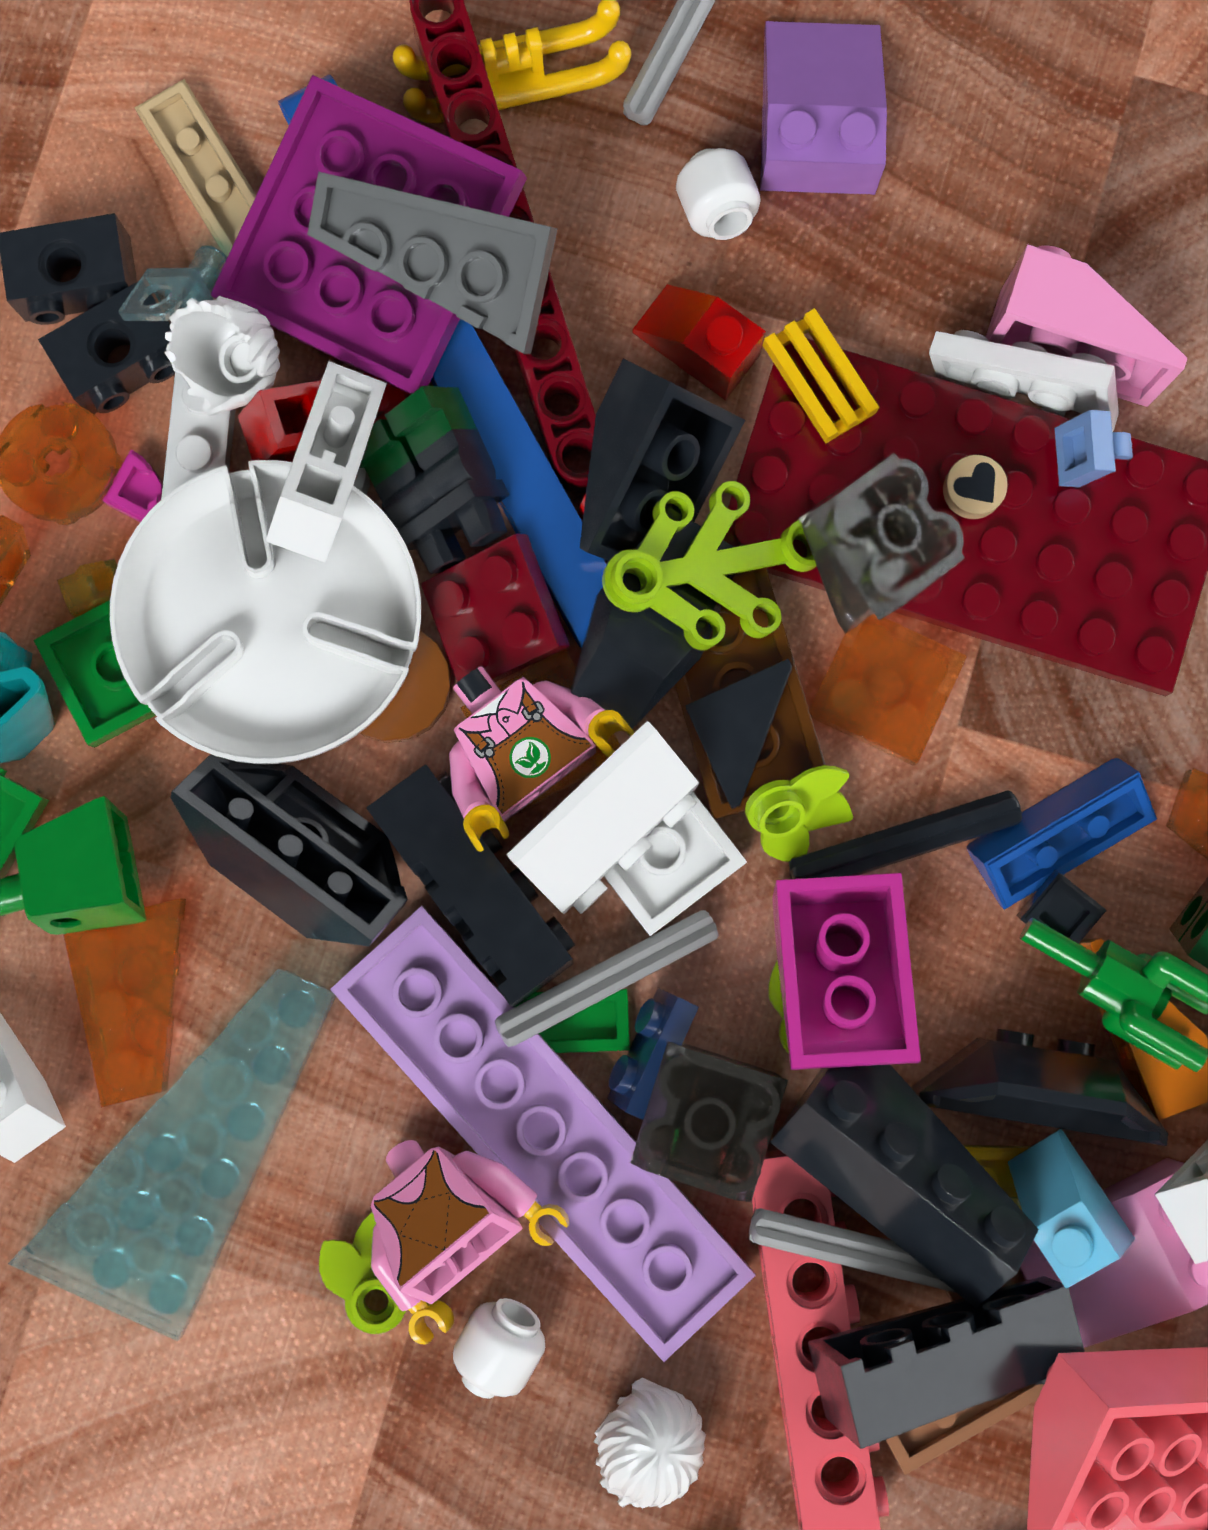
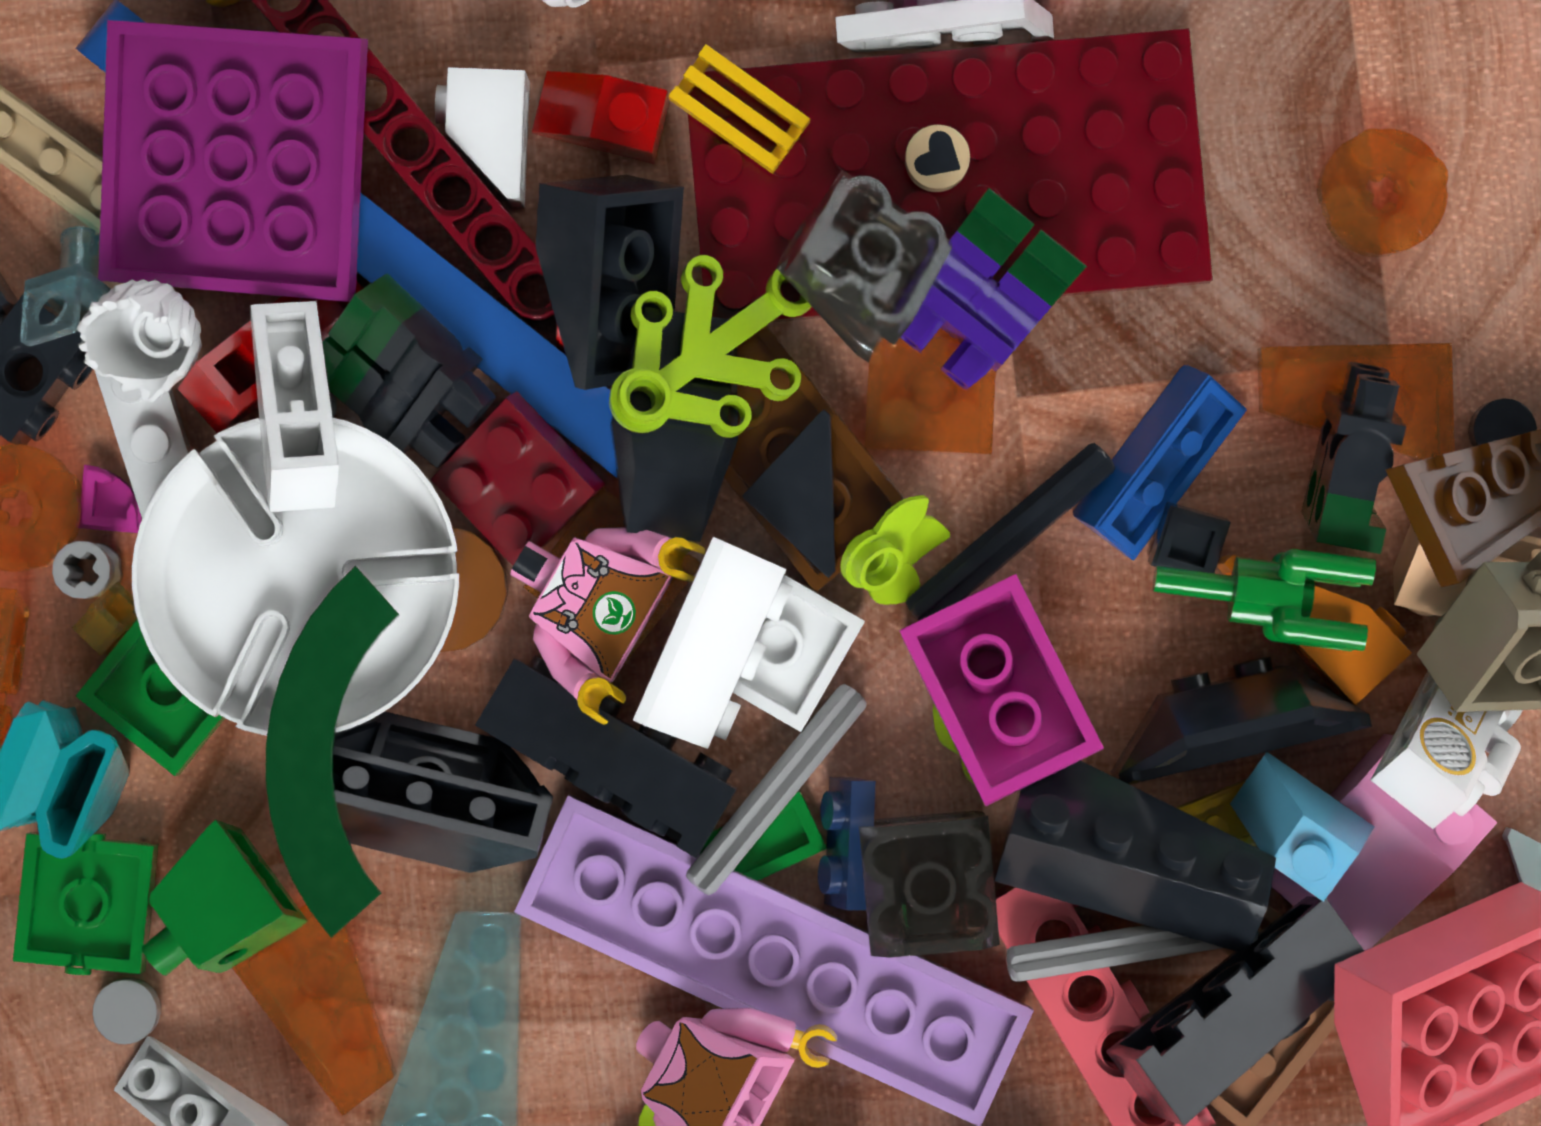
camera: 30 degrees left, 5 degrees up
dark grey wing [307,172,558,354] -> none
medium blue tile [1055,410,1133,487] -> none
none -> light grey bush [52,541,123,599]
none -> dark green tile [266,565,400,938]
none -> white slope [435,67,530,207]
none -> dark purple hips [894,188,1087,390]

